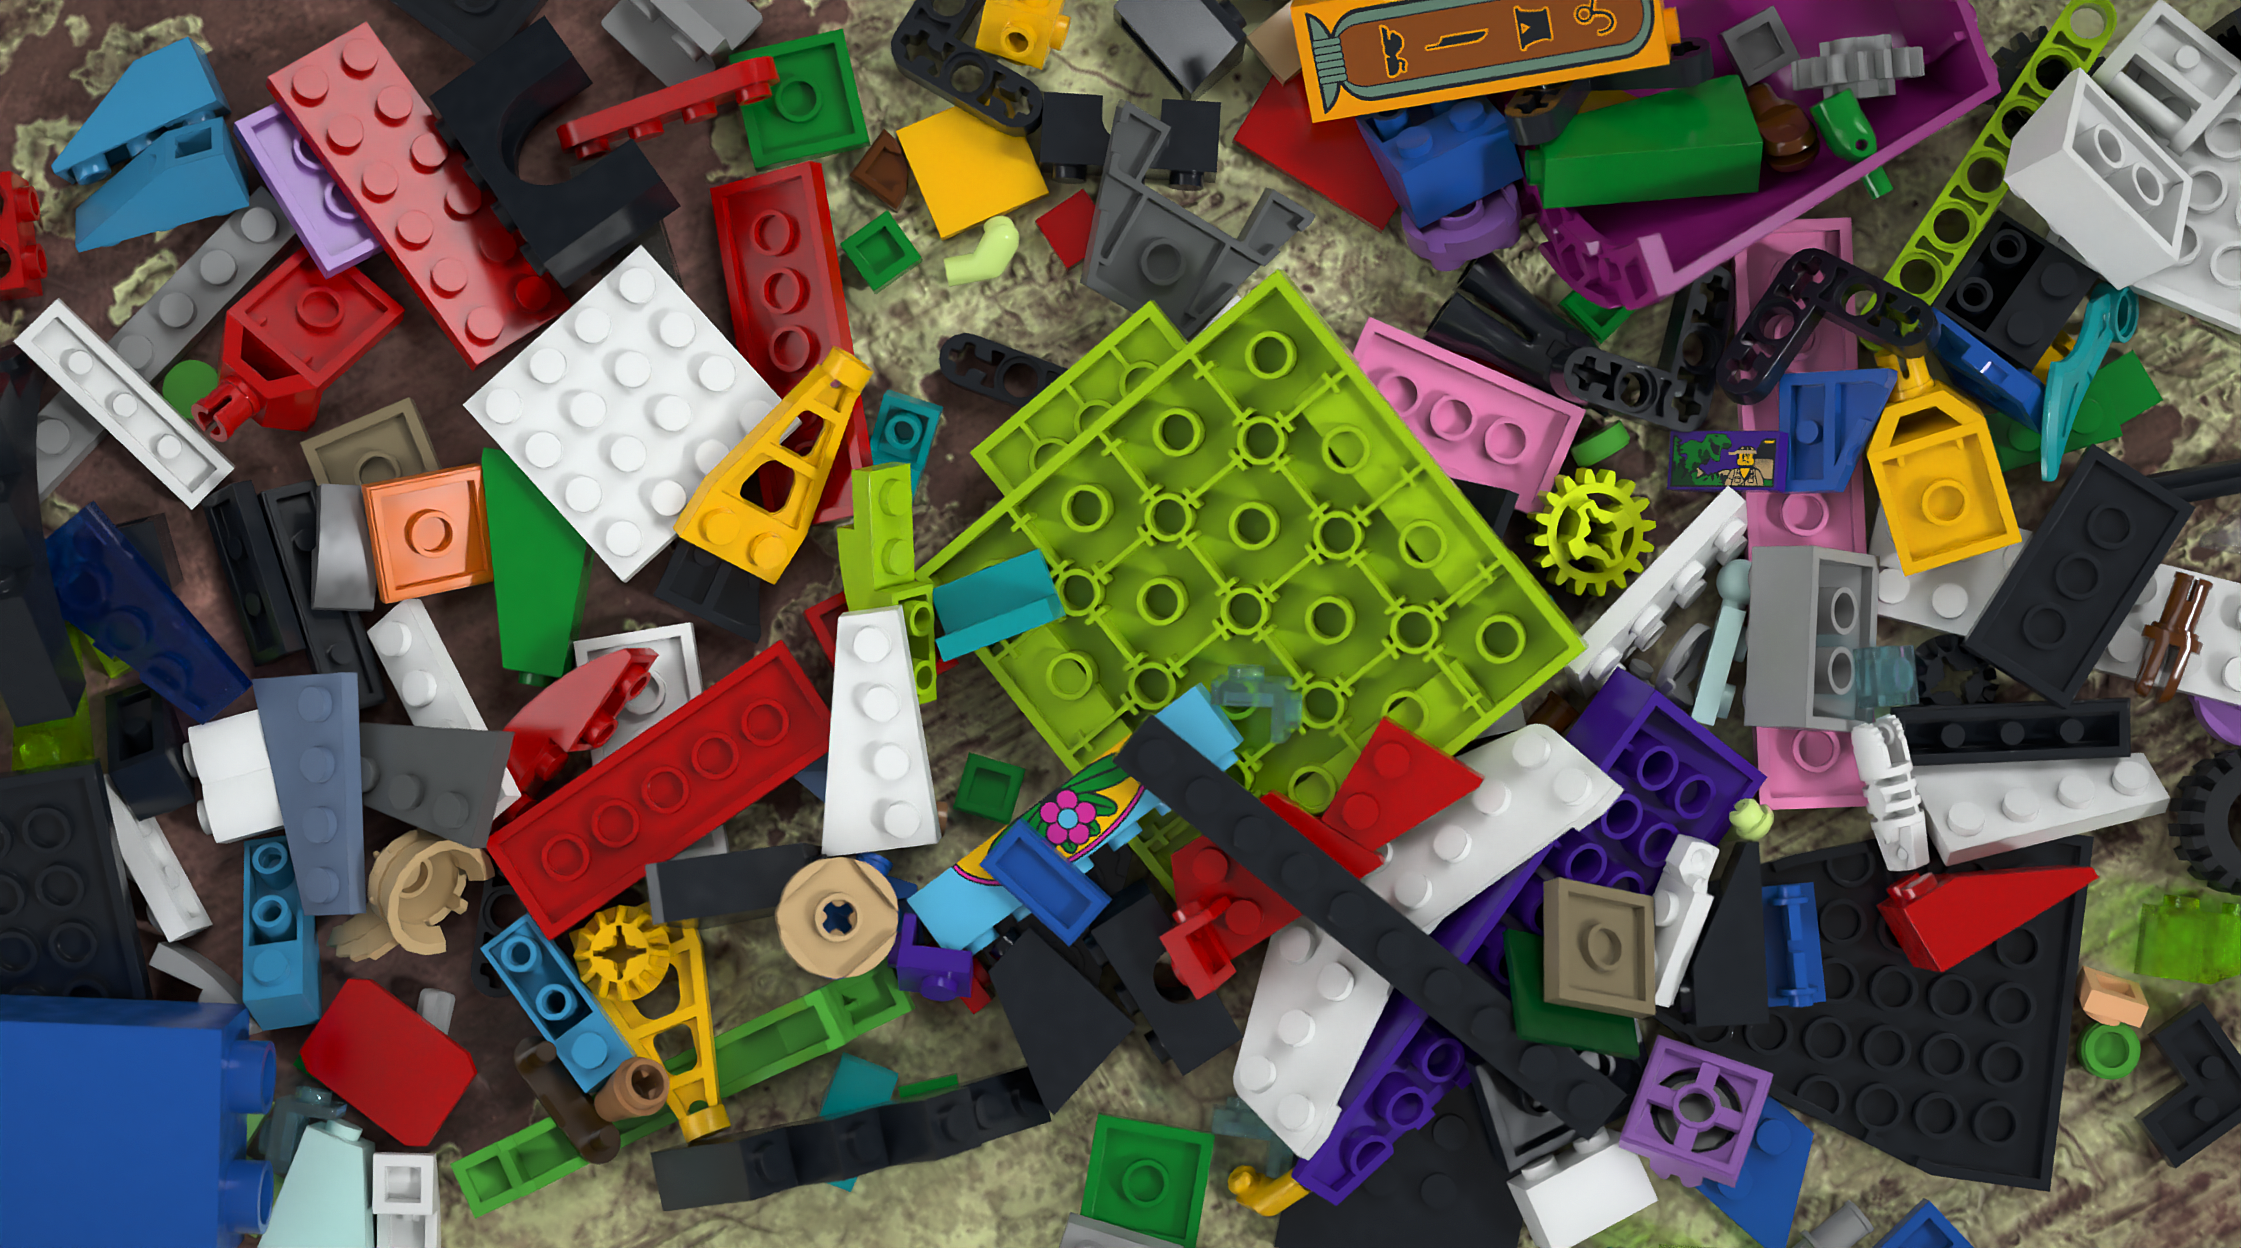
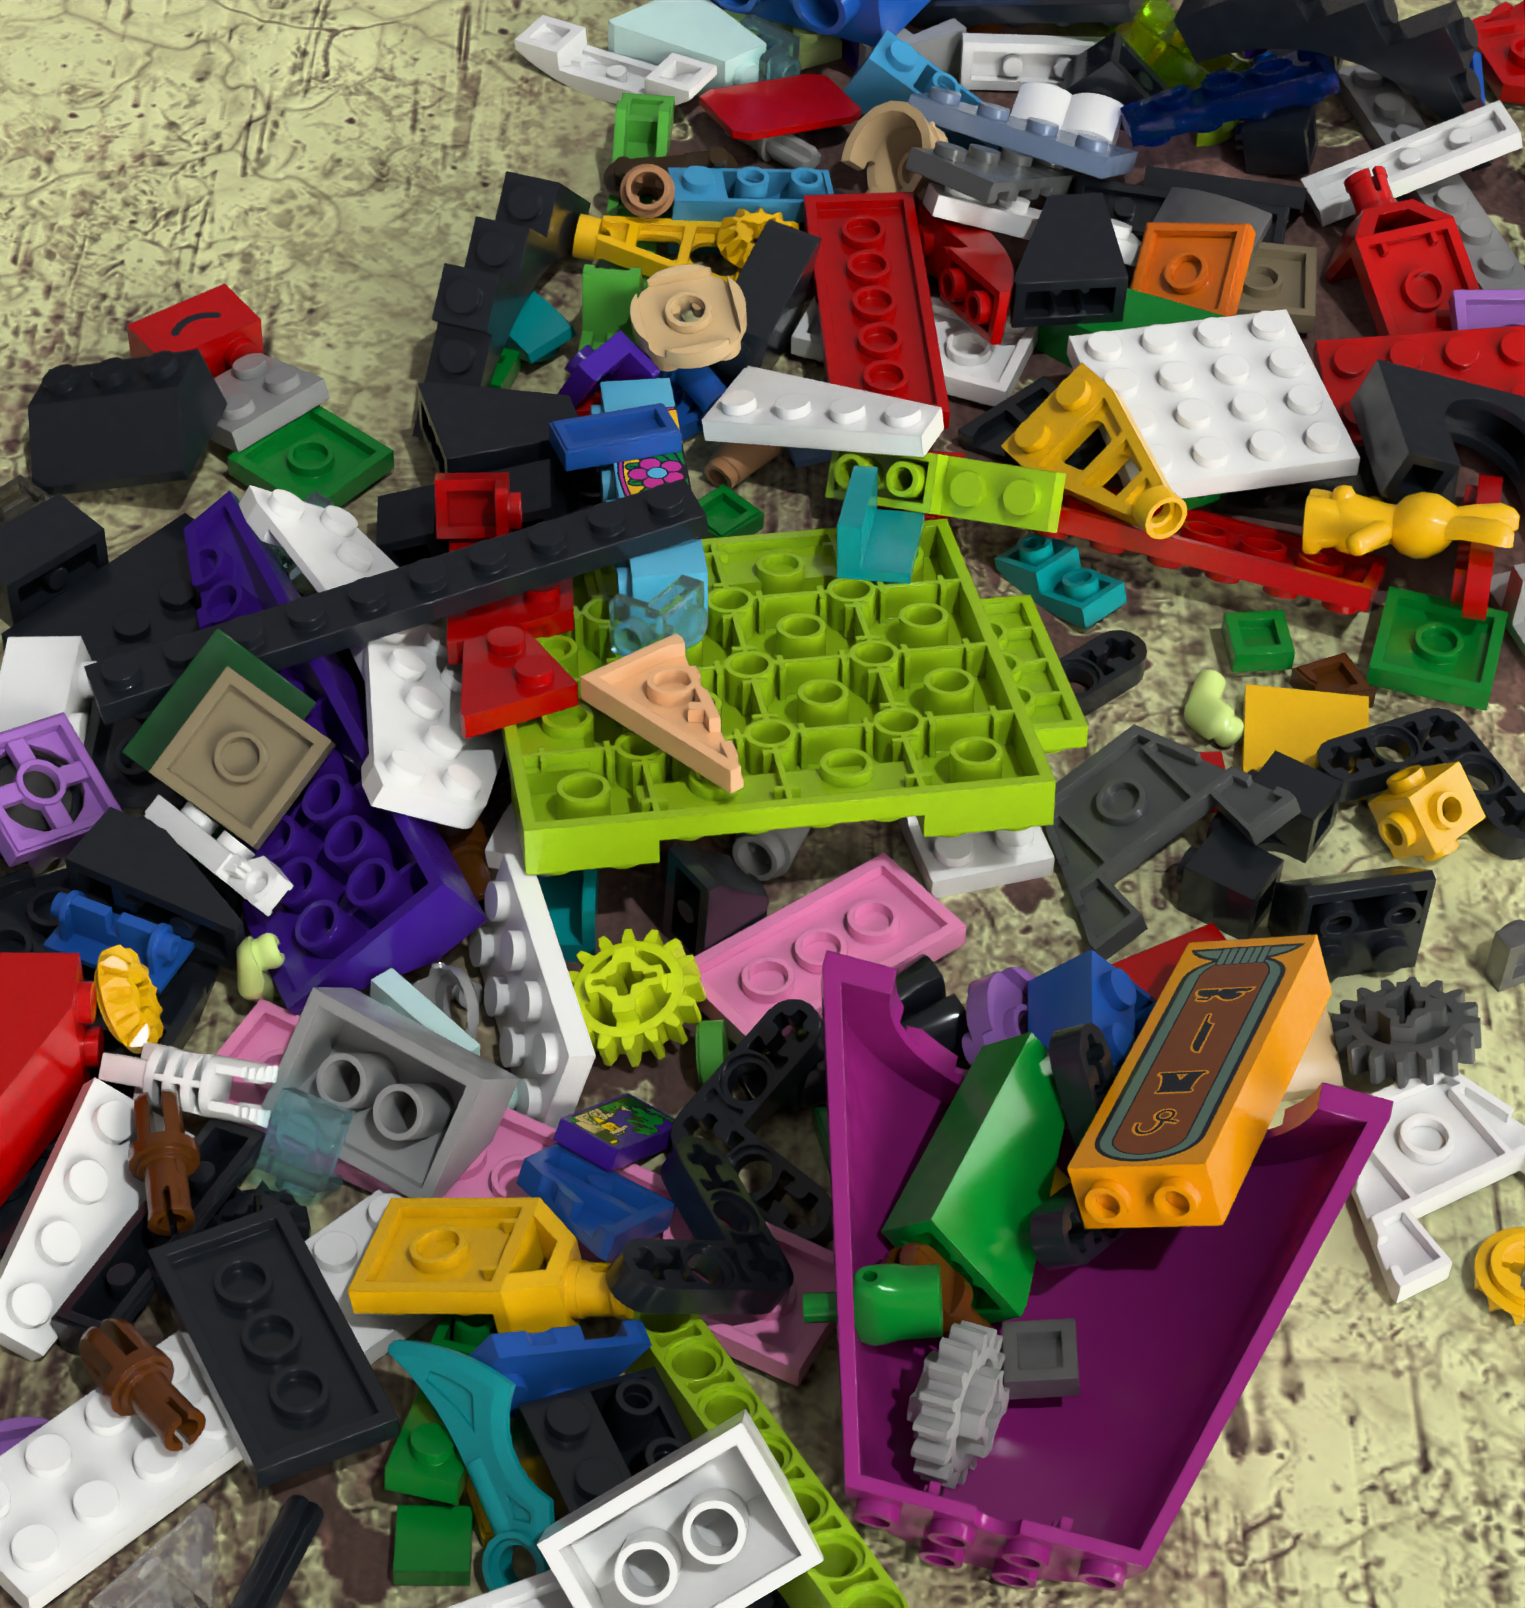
camera: 120 degrees right, 40 degrees down
none -> yellow gear [94,944,164,1054]
none -> reddish brown arm [128,1089,200,1236]
none -> light nougat wing [580,633,743,794]
none -> black slope [1010,193,1129,328]
none -> yellow animal [1302,485,1520,559]

